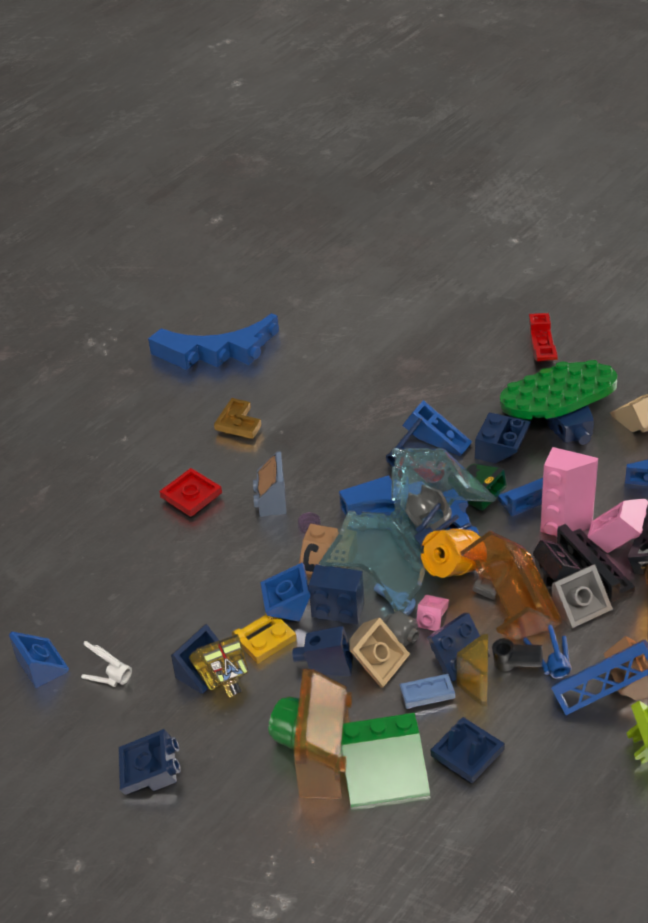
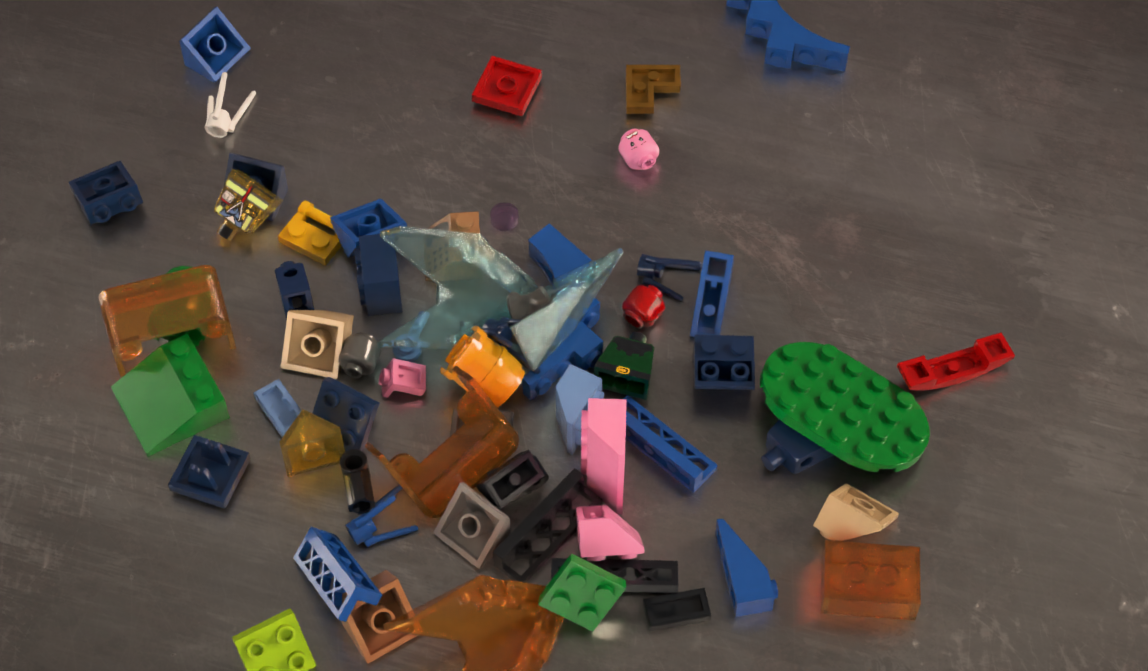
camera: 65 degrees right, 15 degrees up
sand blue slope [253,452,287,517] -> none
none -> medium blue slope [555,364,604,455]
none -> bright pink head [619,129,659,170]

